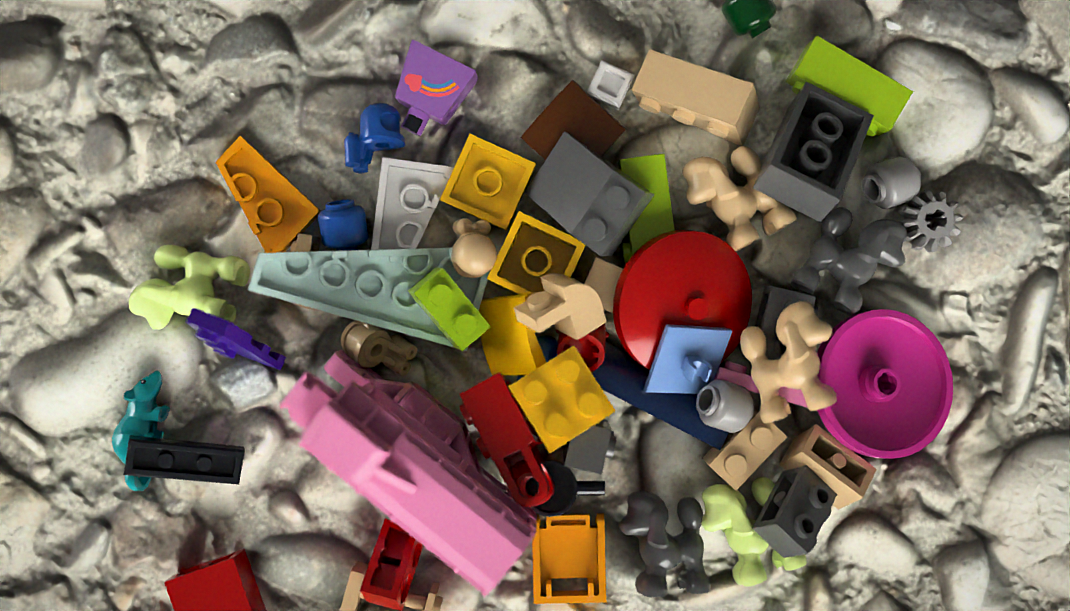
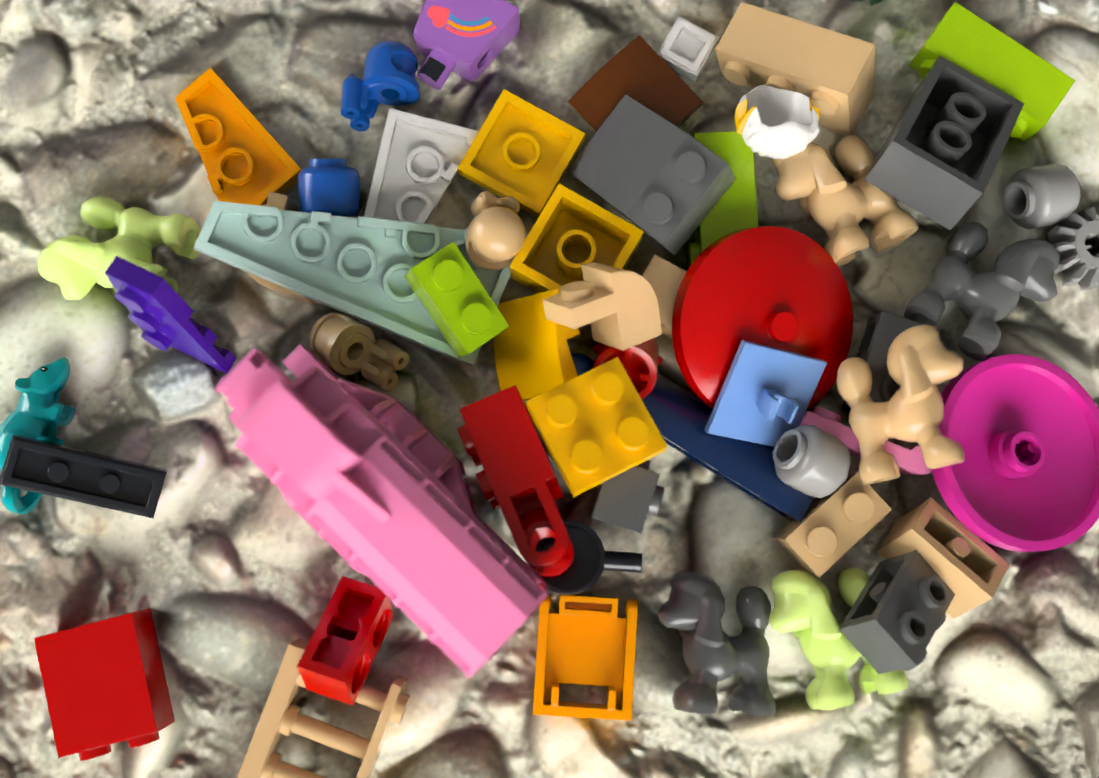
camera: 10 degrees right, 5 degrees down
none -> white hair [735,85,820,159]

